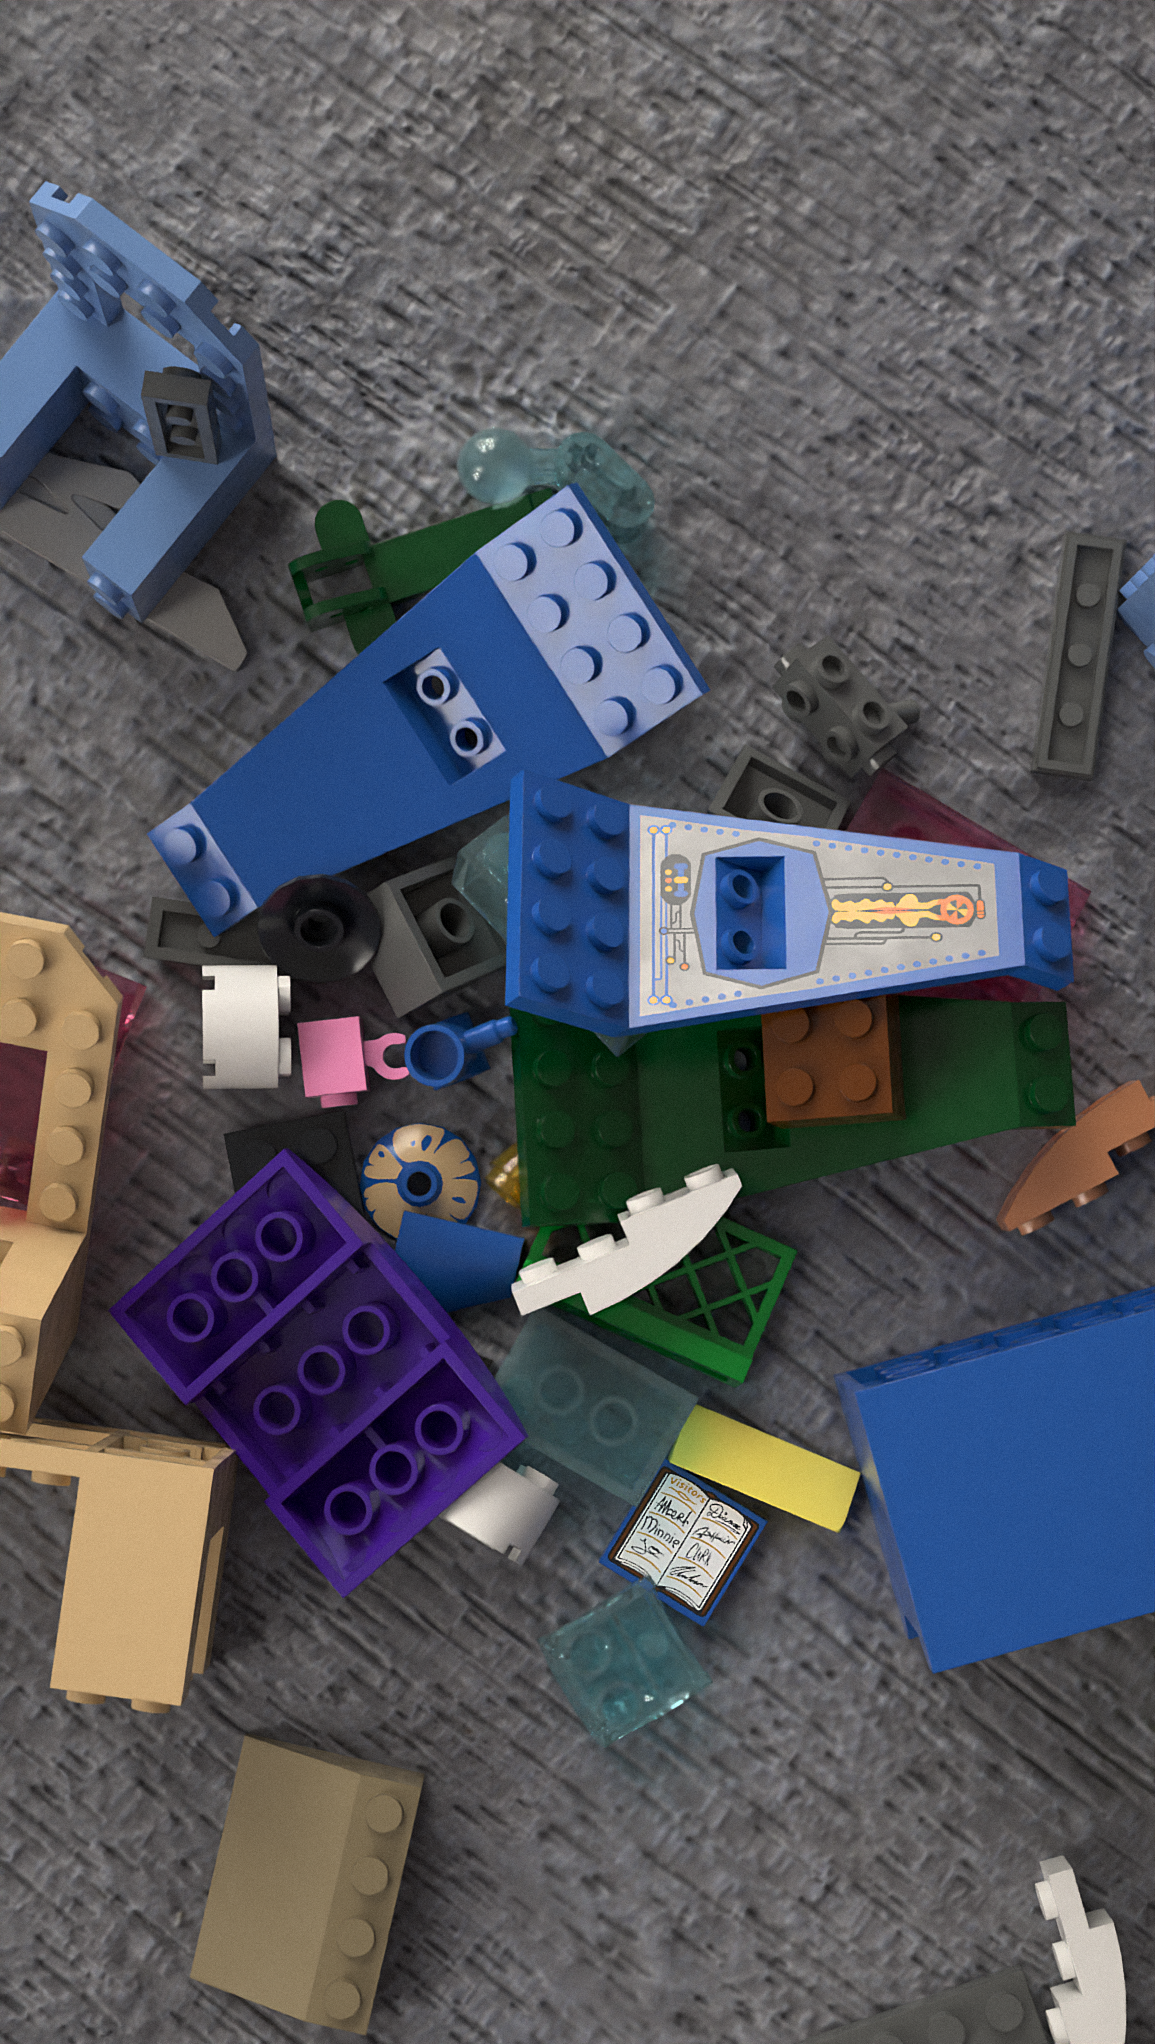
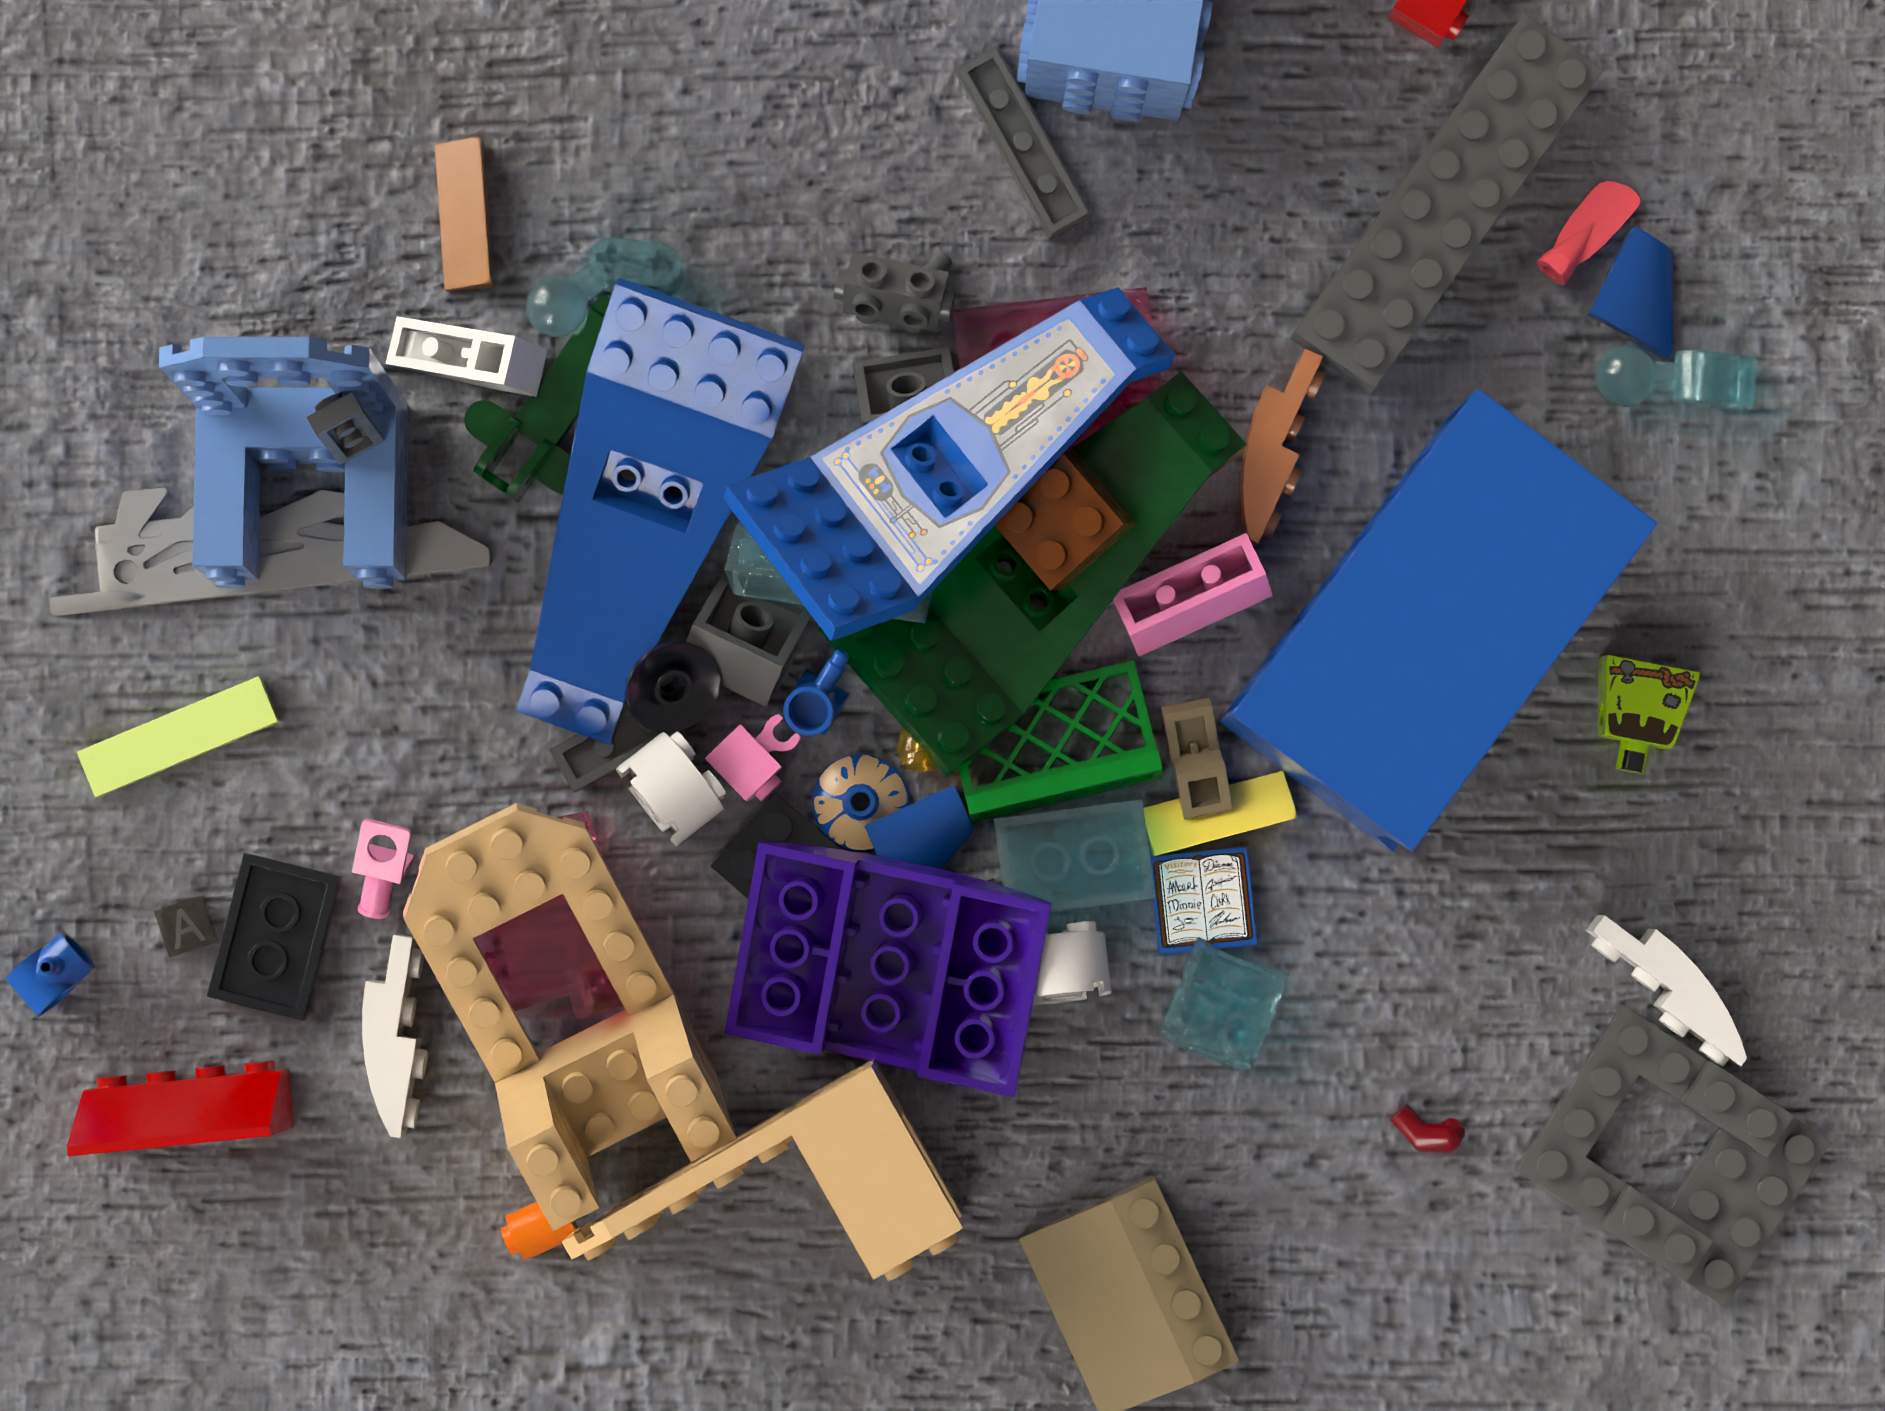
camera: 35 degrees left, 0 degrees up
white slope [511,1164,742,1316] -> none
none -> white slope [386,316,548,397]
none -> slope [435,137,494,291]
none -> bright pink brick [1113,533,1273,657]
none -> dark tan slope [1161,698,1233,819]
none -> dark red arm [1389,1104,1465,1153]

